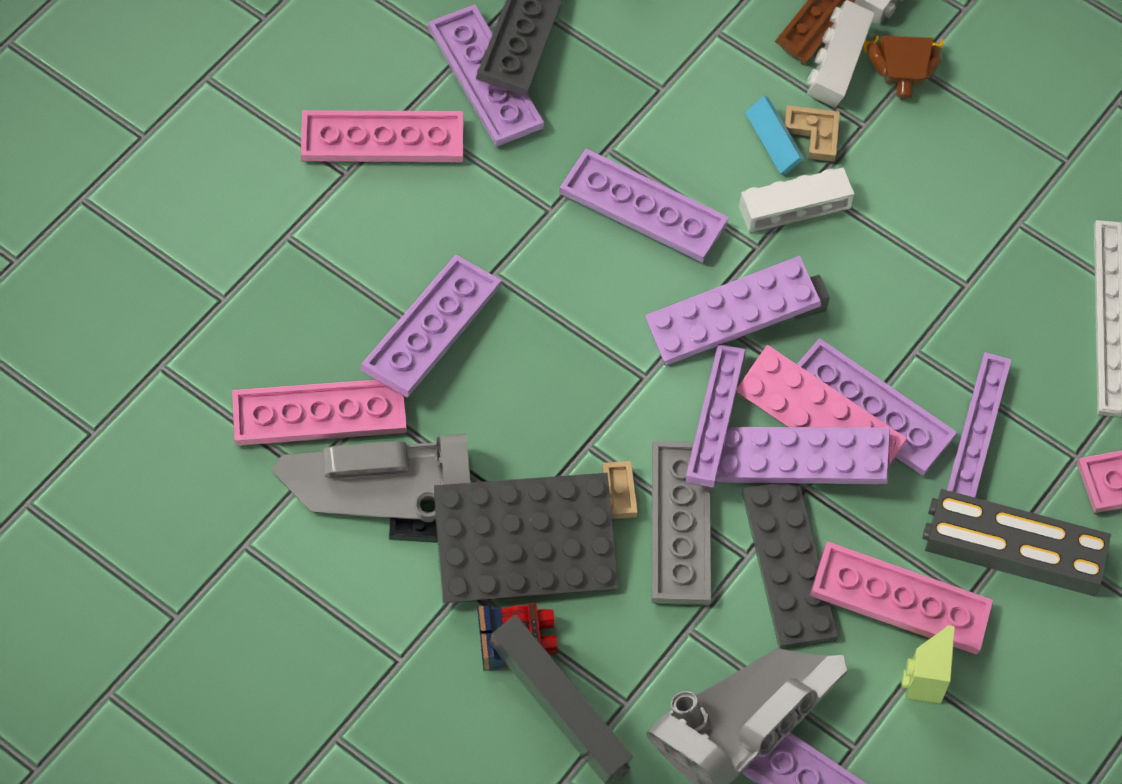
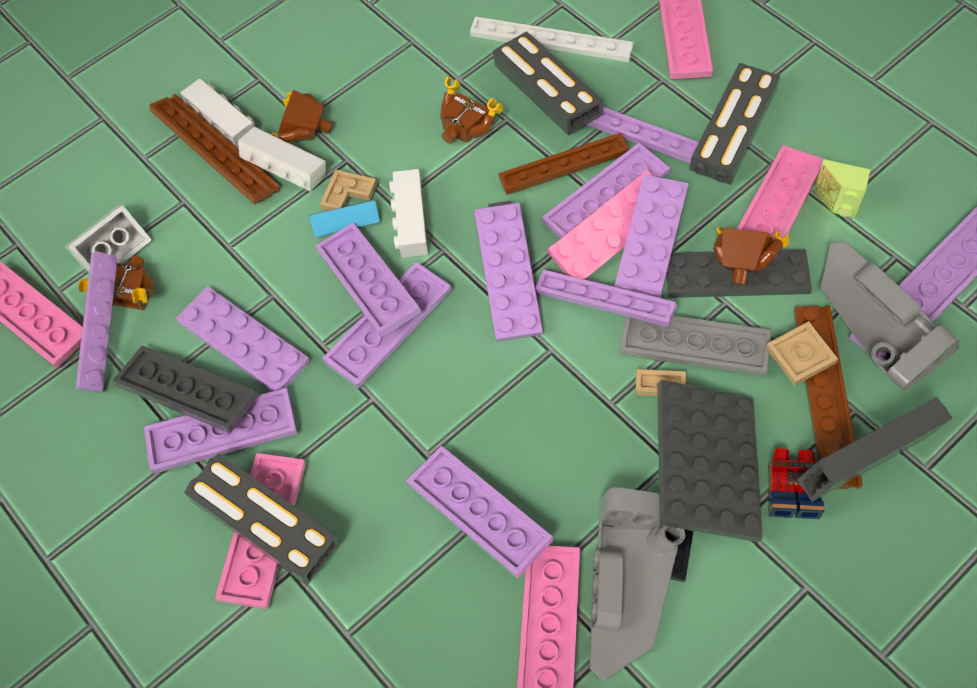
camera: 70 degrees left, 0 degrees up
none -> lavender plate [175,286,310,391]
none -> dark grey brick [184,453,340,586]
none -> lavender plate [315,223,422,338]
none -> dark orange torso [440,76,503,144]
none -> dark grey brick [493,31,603,135]
none -> dark orange plate [498,133,629,195]
none -> dark orange torso [713,226,789,285]
none -> tan plate [766,321,838,386]
none -> dark orange plate [793,305,863,489]

